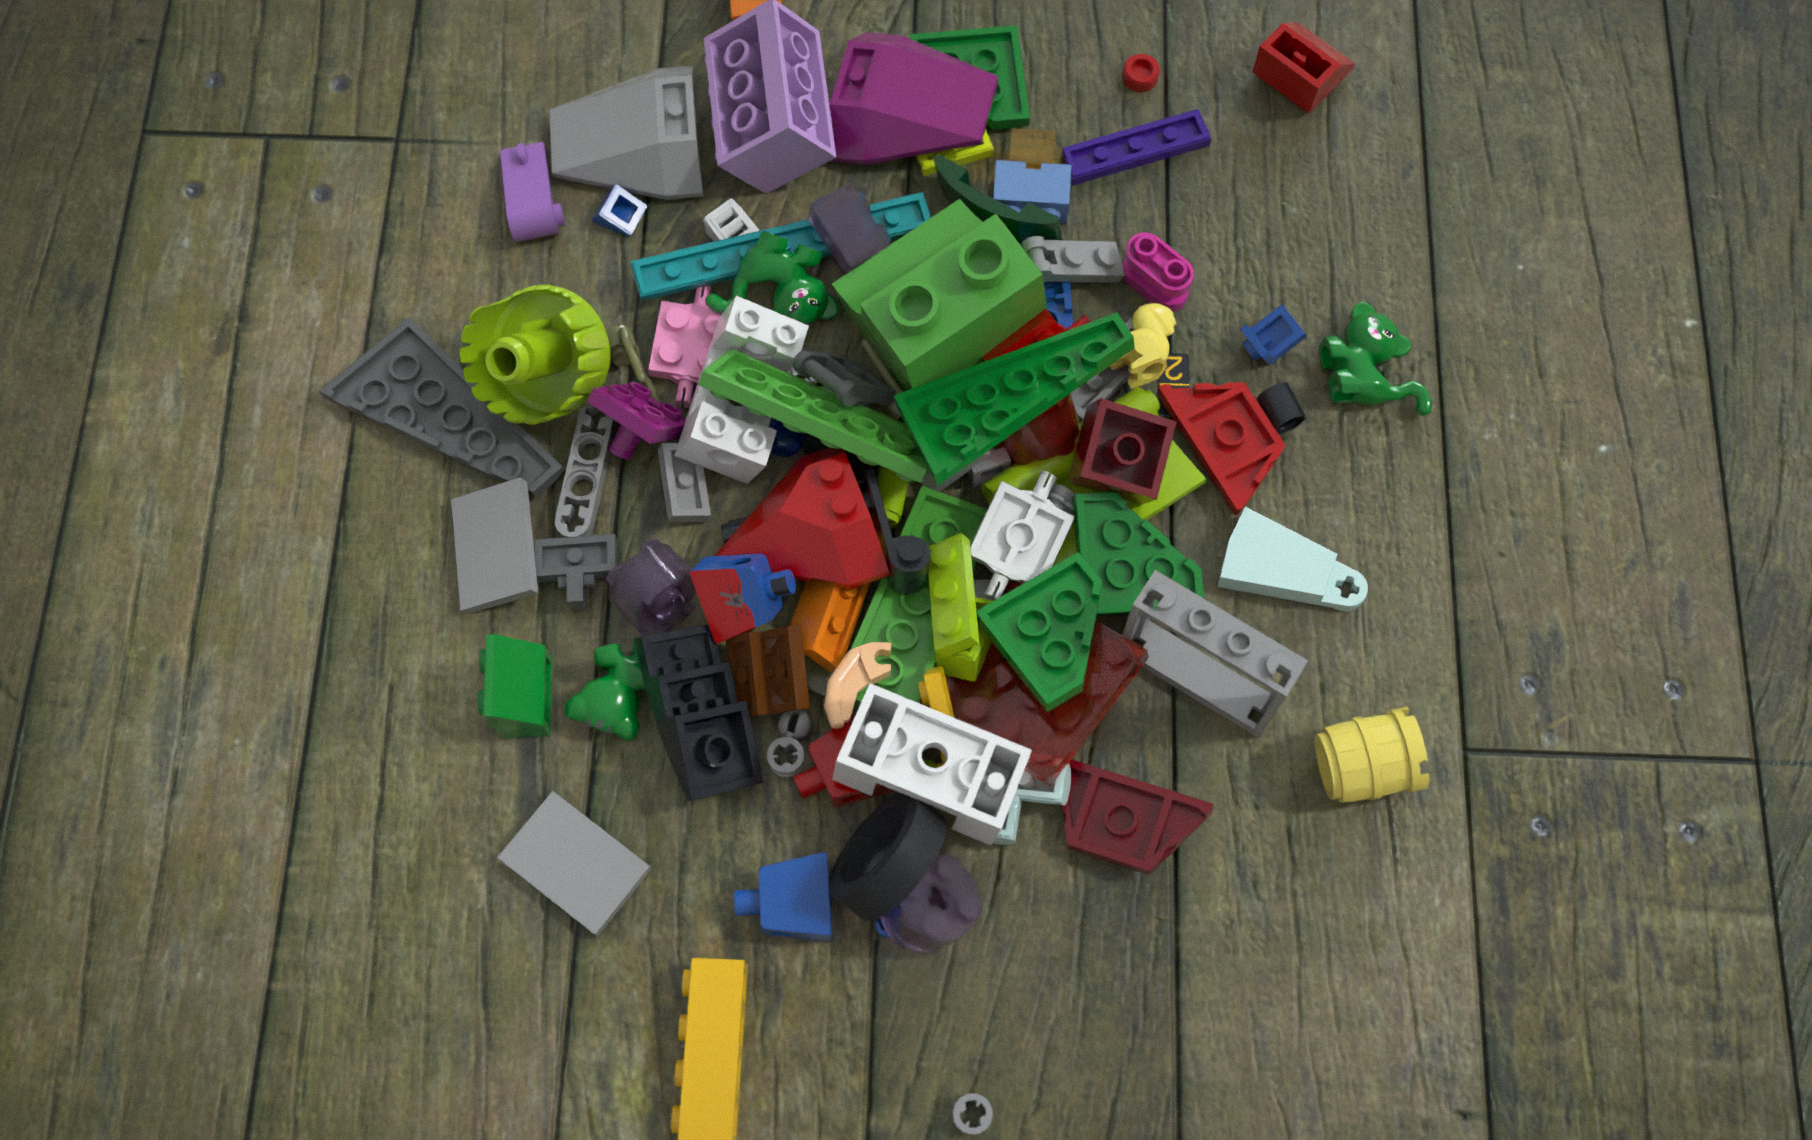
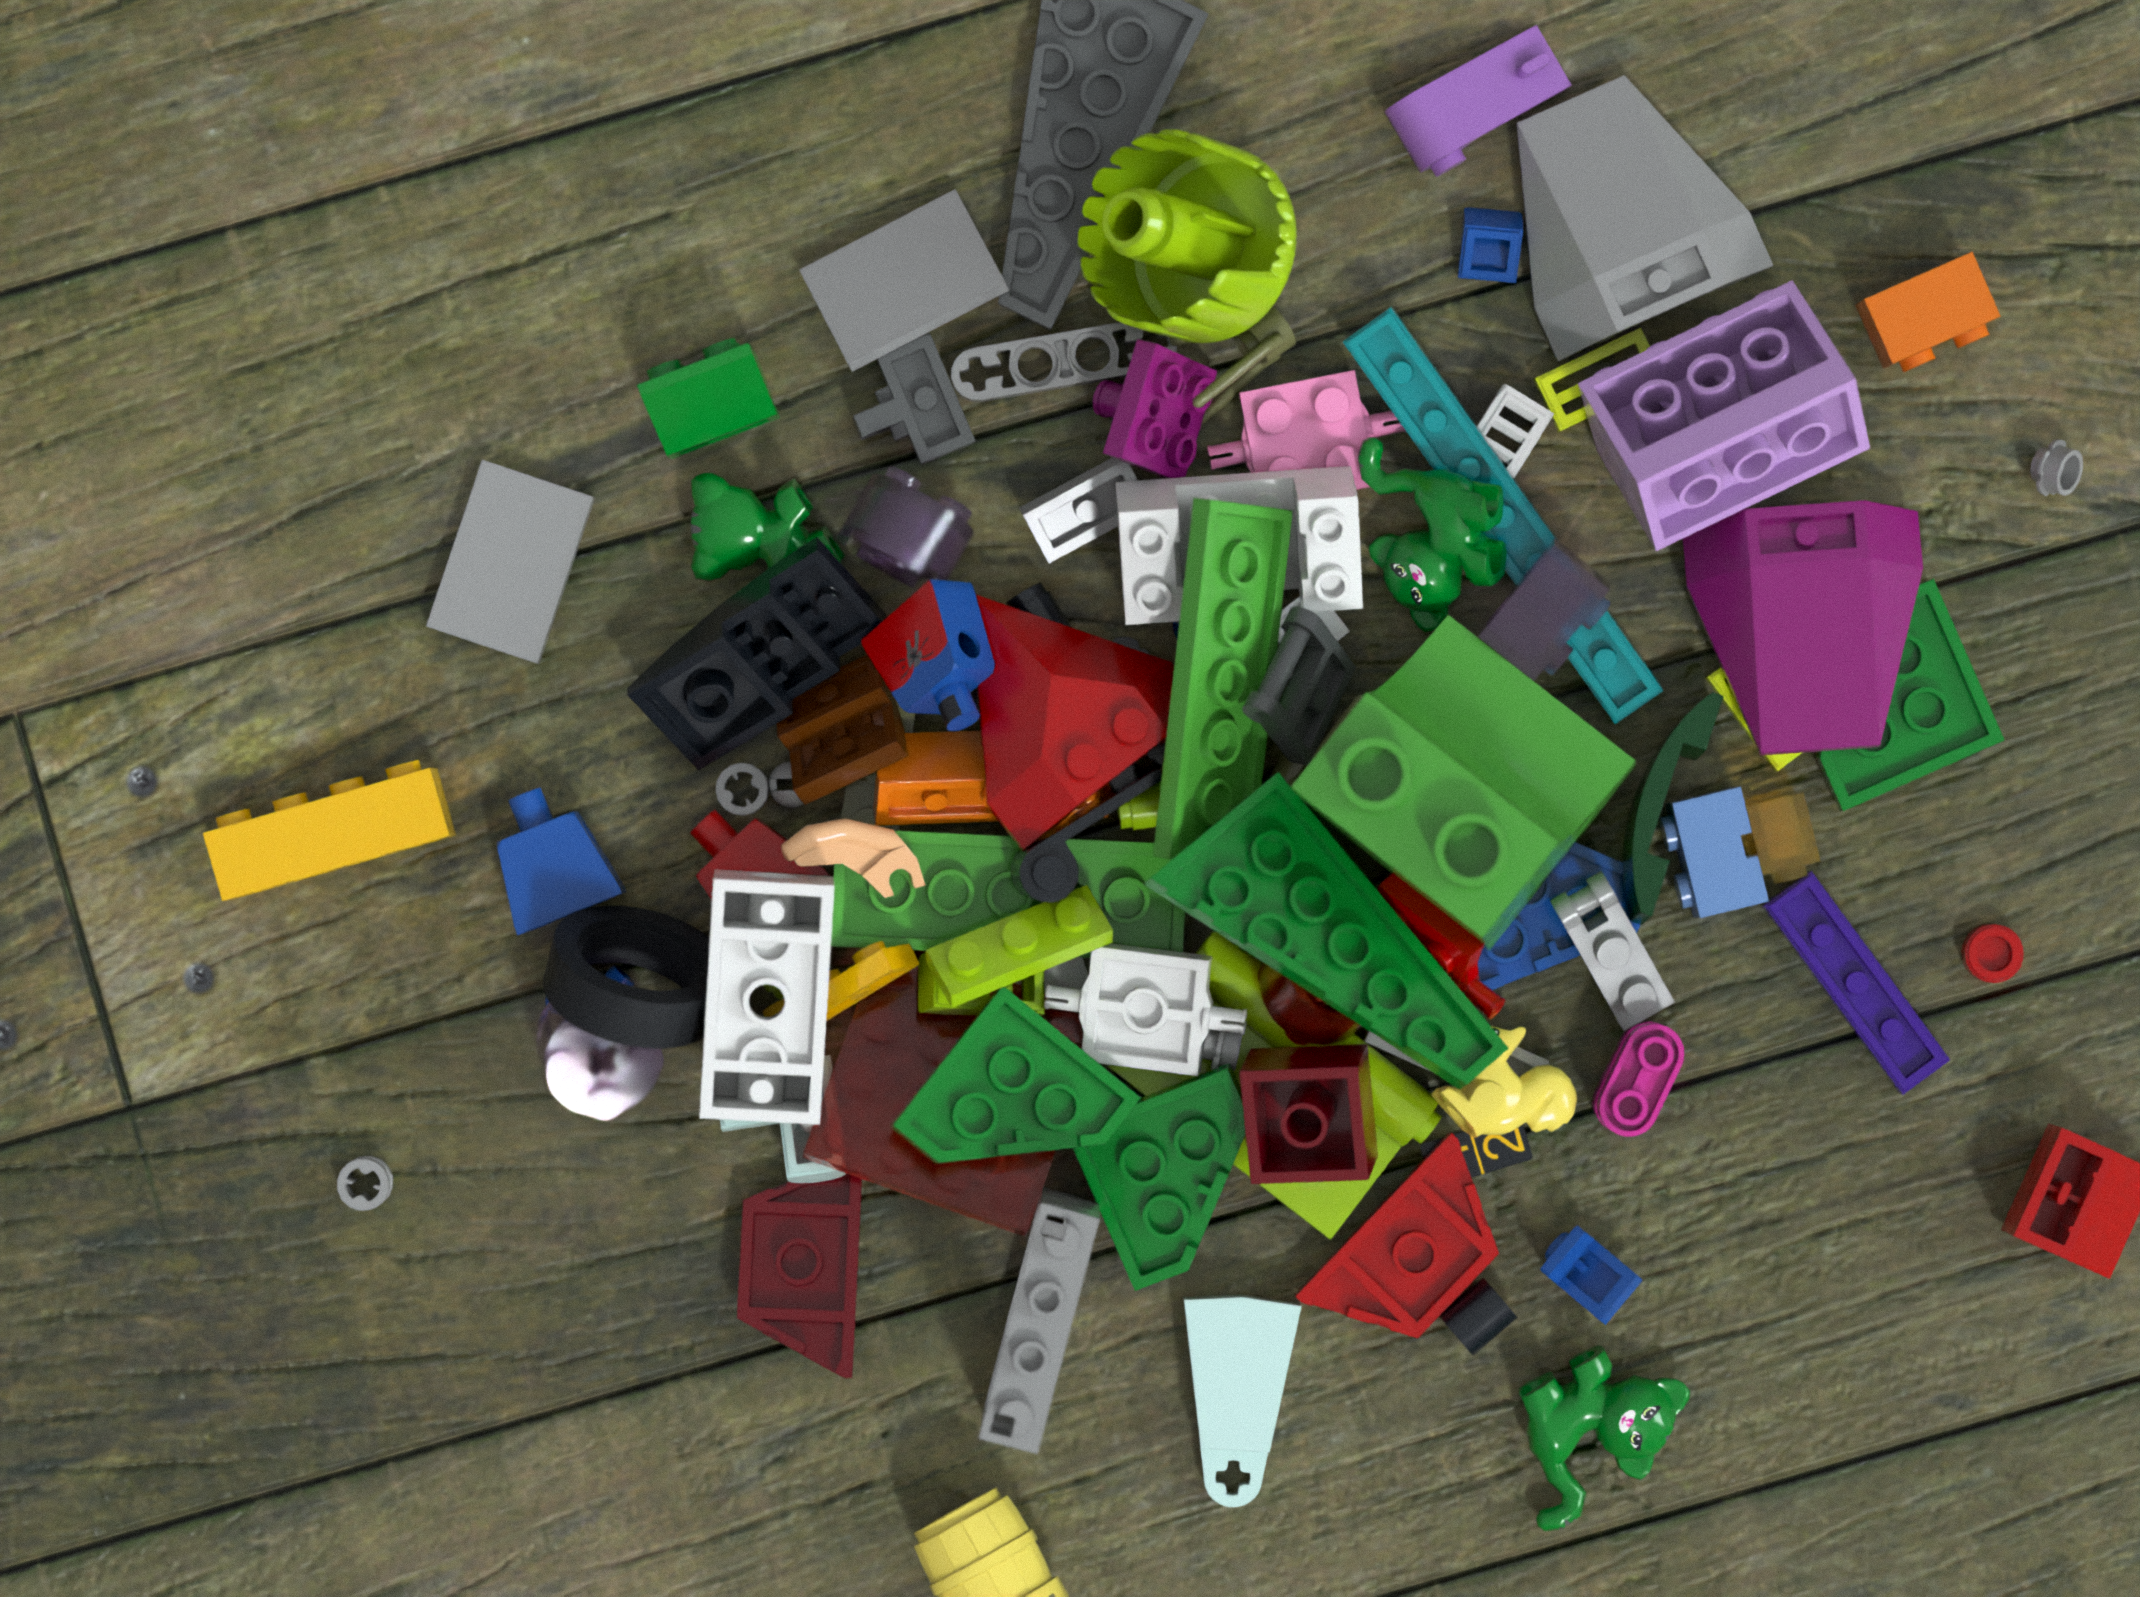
camera: 75 degrees right, 20 degrees up
none -> neon yellow tile [1533,328,1650,433]

